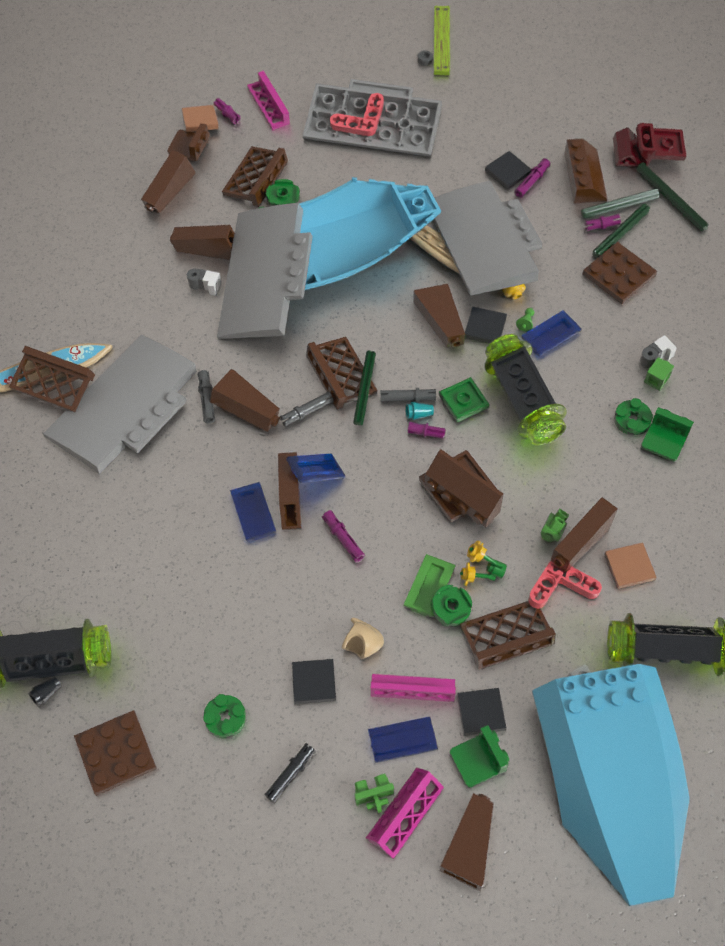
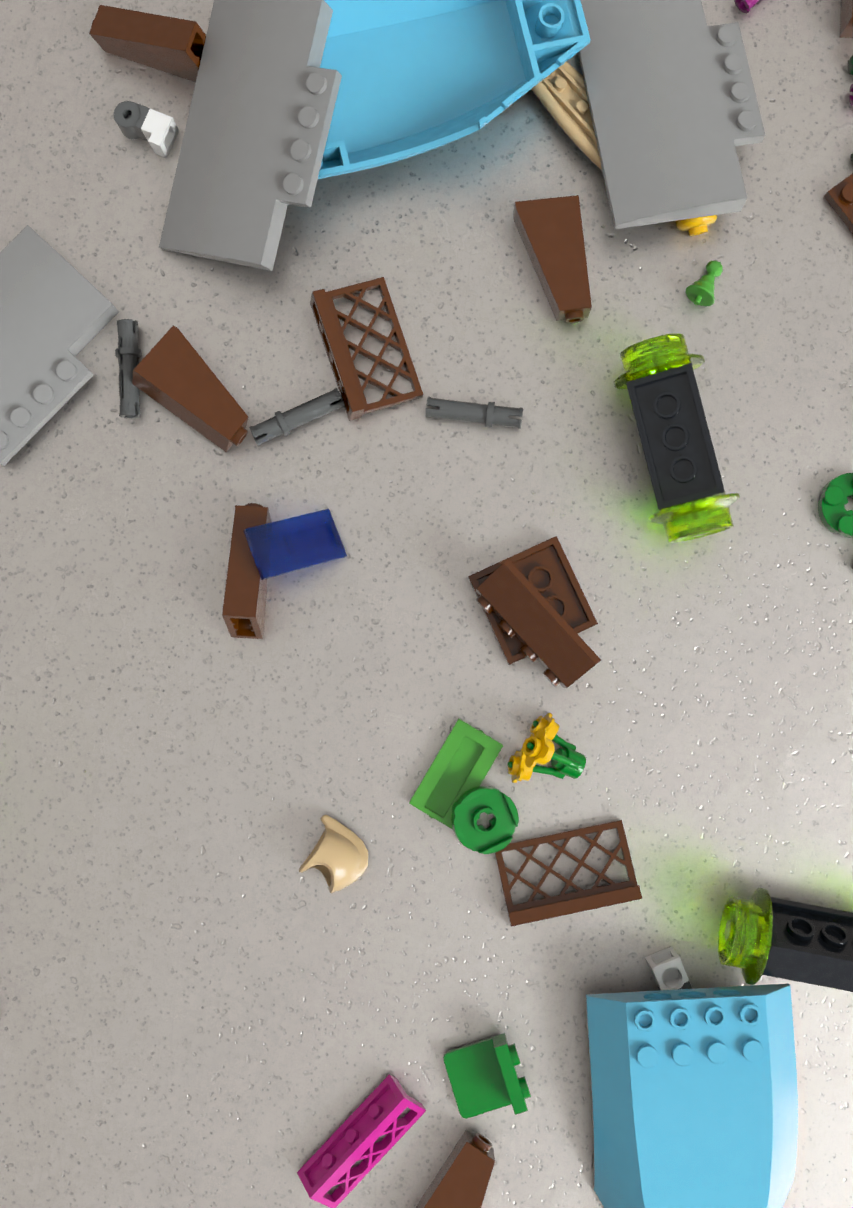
camera: 10 degrees right, 25 degrees up
green plate [203,694,246,738] -> none
clear blue piece [230,482,276,541] -> none
black pin [264,743,316,803] -> none
black tile [292,659,336,704] -> none
magenta pin [322,510,365,563] -> none
dark green axle [353,350,376,426] -> none
bright green hips [355,774,394,814] -> none
clear blue piece [368,716,438,763] -> none
dark pink fence [371,674,456,702] -> none
teal cone [405,402,434,420] -> none
magenta axle [408,422,446,438] -> none
green plate [439,377,490,422] -> none
black tile [457,688,506,736] -> none
black tile [465,306,507,346] -> none
clear blue piece [522,310,582,357] -> none
coral beam [528,561,602,609] -> none
bright green hips [541,508,569,542] -> none
reddish brown slope [551,497,618,572] -> none
nougat tile [604,543,657,589] -> none

